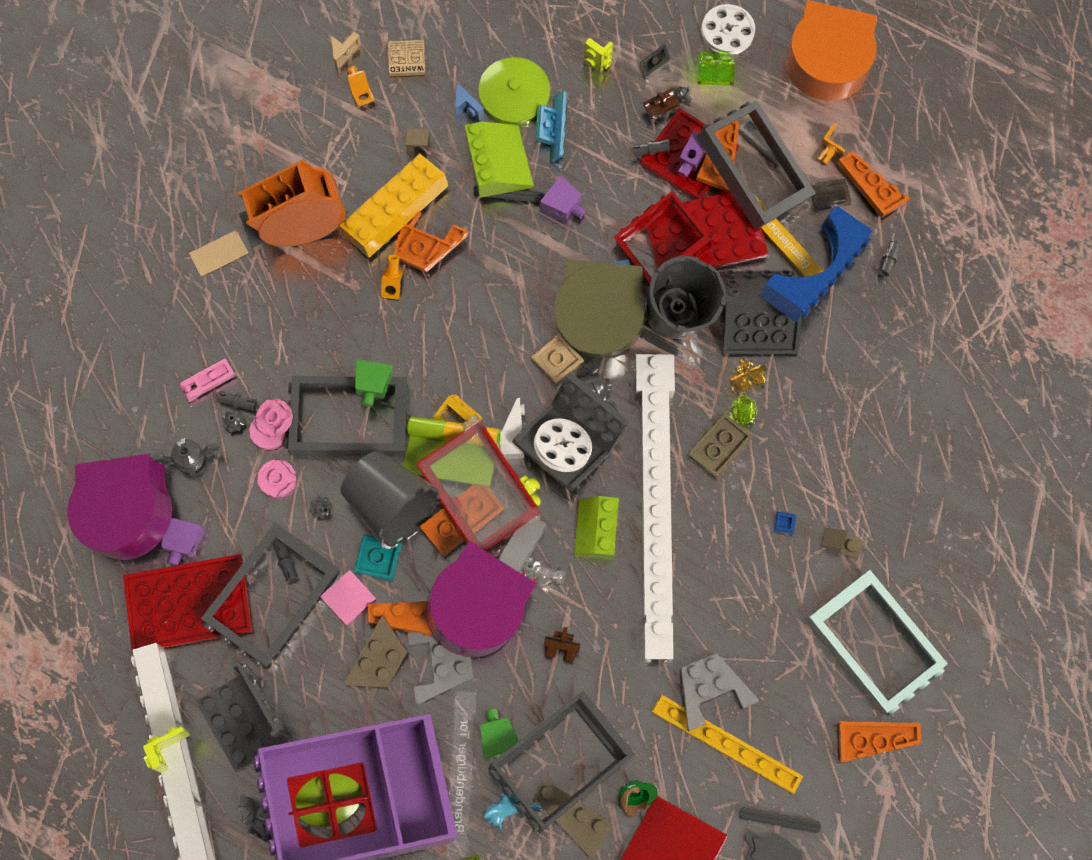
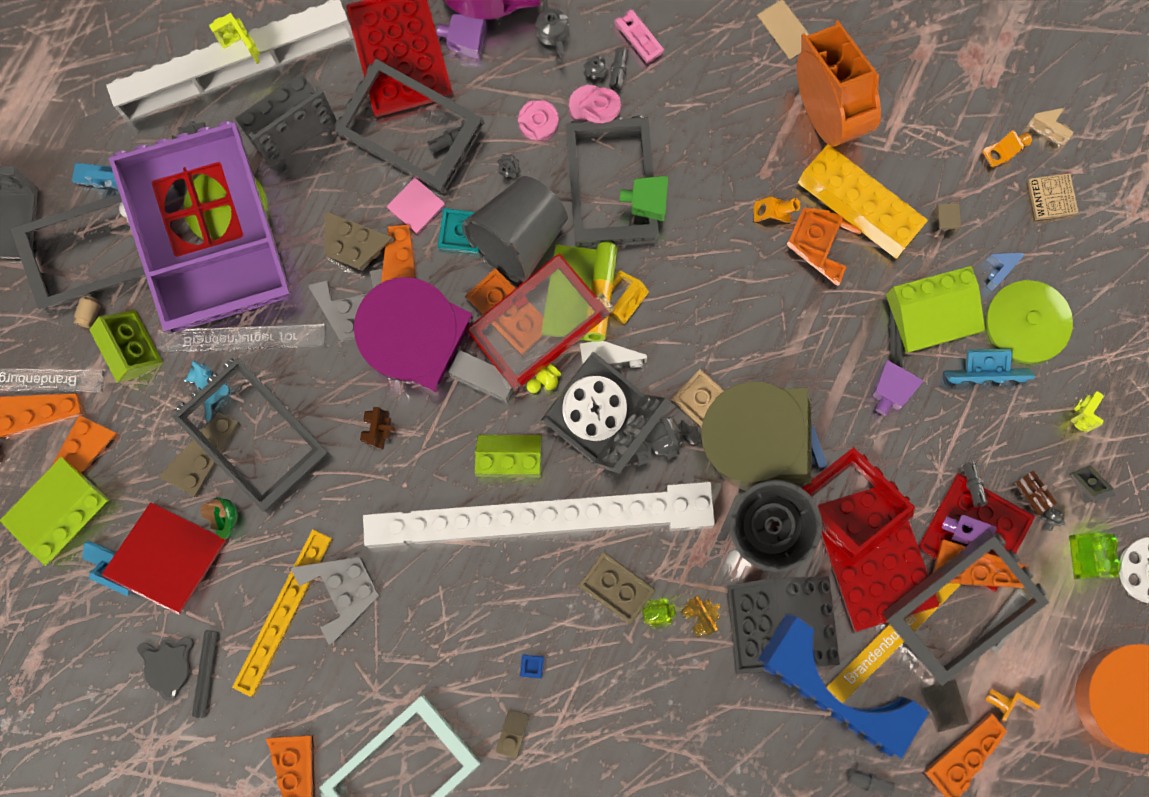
camera: 95 degrees right, 5 degrees up
bright green torso [480,708,519,760] -> none
clear animal [522,557,566,585] -> none

